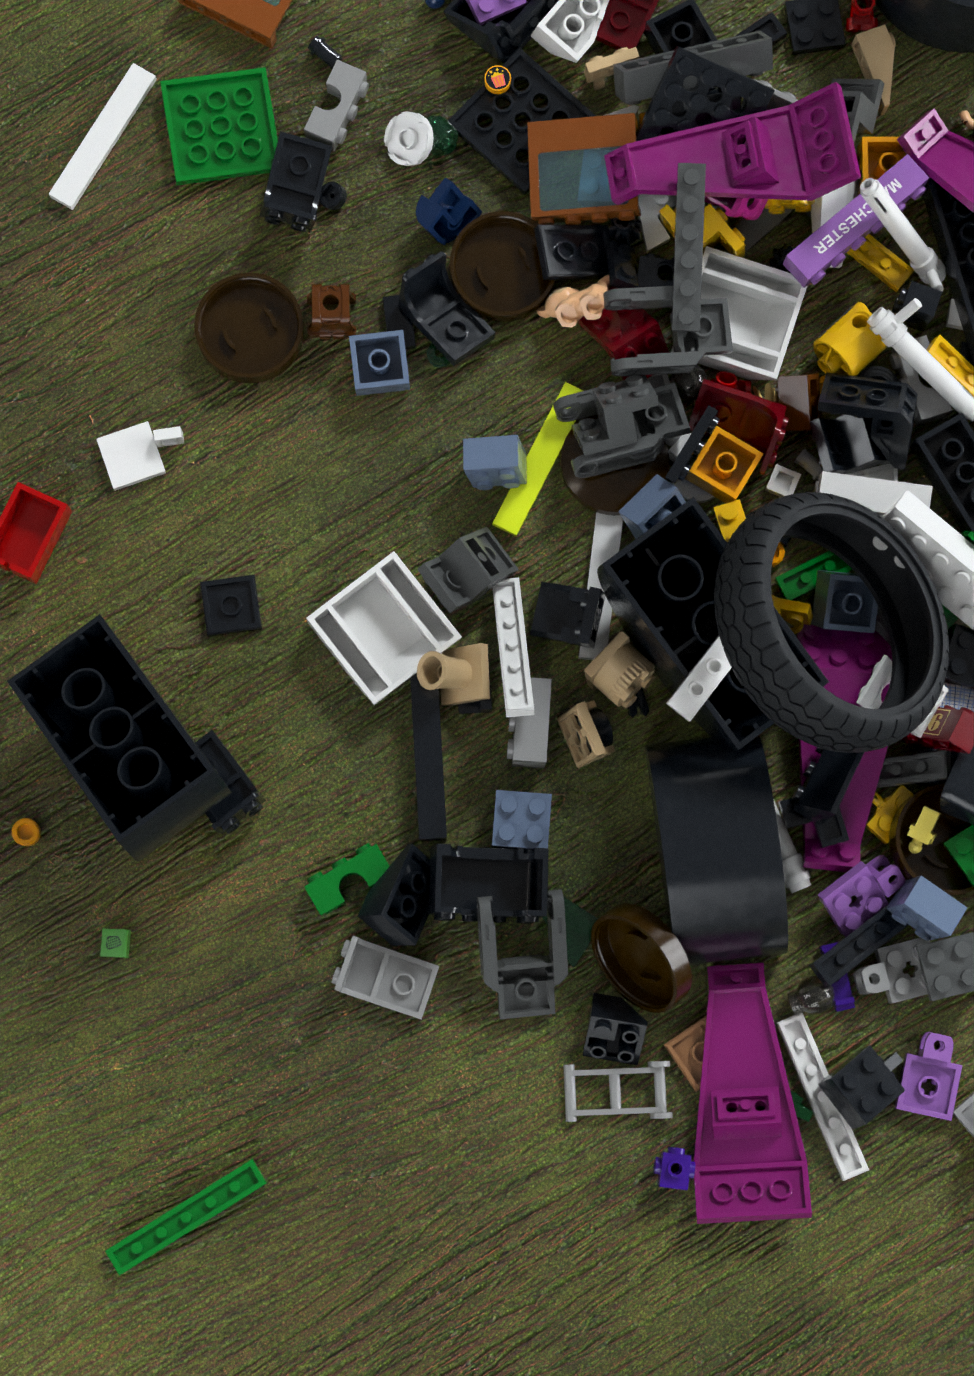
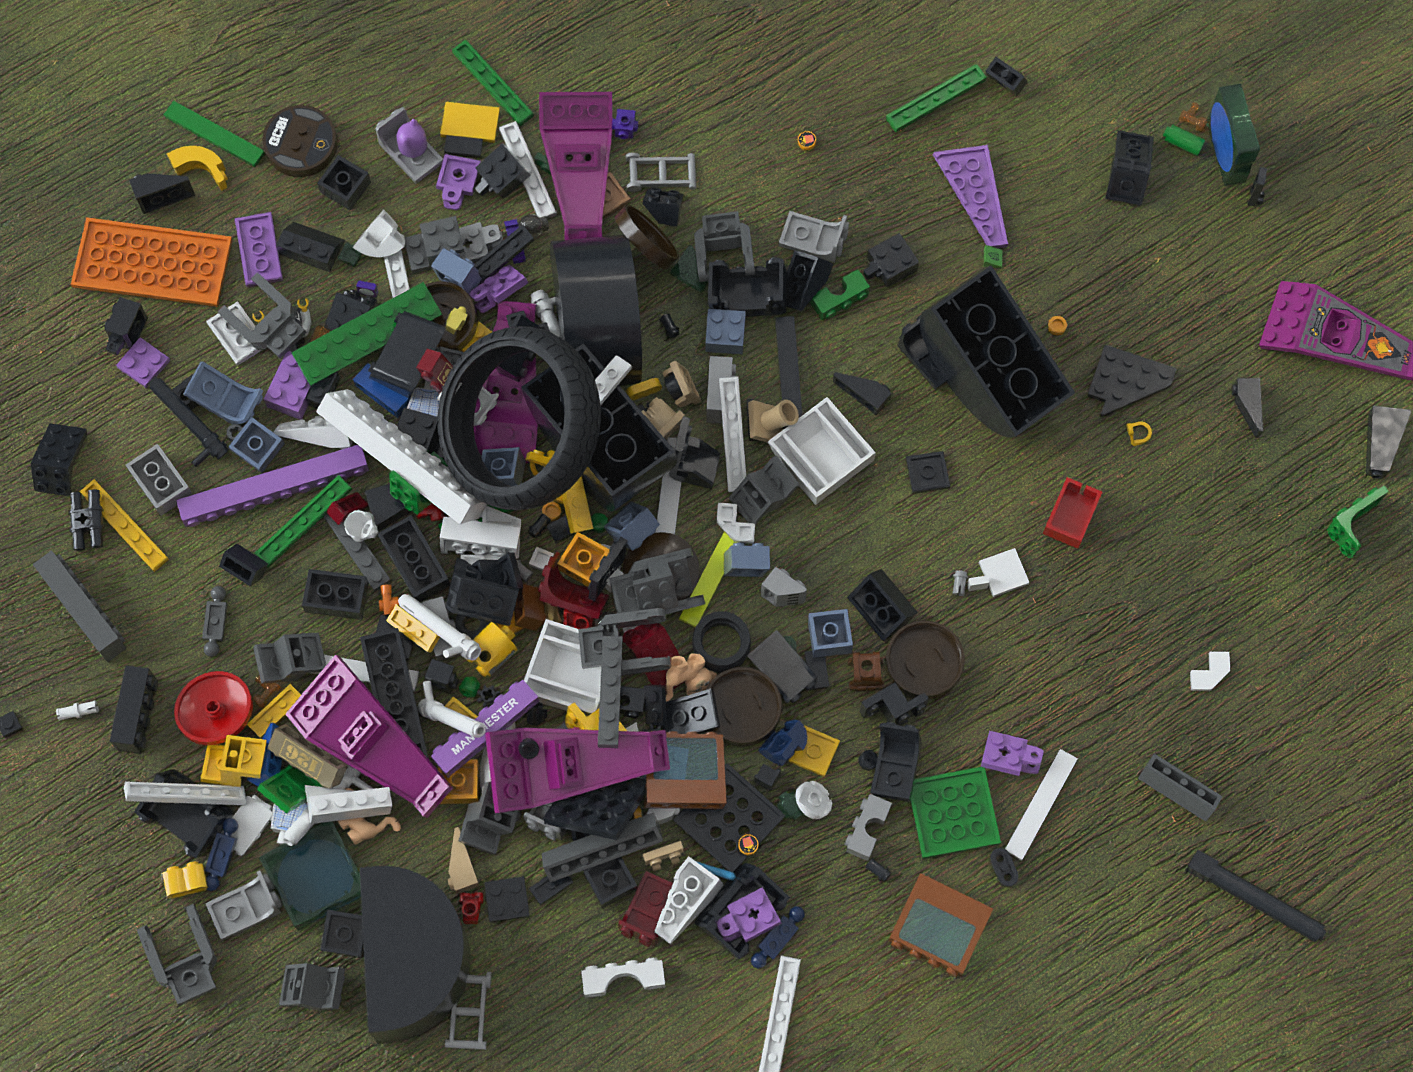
camera: 175 degrees left, 10 degrees down
none -> yellow tile [440,102,500,143]
none -> black tile [444,135,483,158]
none -> green tile [452,39,534,126]
none -> green piece [459,676,480,698]
none -> black gear [477,685,501,708]
none -> black tile [518,738,539,759]
none -> yellow beam [626,378,662,400]
none -> black pin [659,314,680,339]
none -> black tyre [692,611,751,673]
none -> dark azure piece [696,861,735,880]
none -> white tile [717,503,755,544]
none -> black panel [754,764,781,792]
none -> light grey slope [761,567,807,607]
none -> yellow tile [788,725,840,777]
none -> tile [798,131,816,150]
none -> black slope [833,372,892,415]
none -> black slope [847,569,918,641]
none -> black bracket [860,683,929,726]
none -> black hinge [863,233,919,287]
none -> medium lavender wing [933,145,1008,248]
none -> light grey pin [952,571,968,596]
none -> medium lavender plate [981,731,1044,776]
none -> black brick [985,57,1028,96]
none -> black plate [990,848,1018,888]

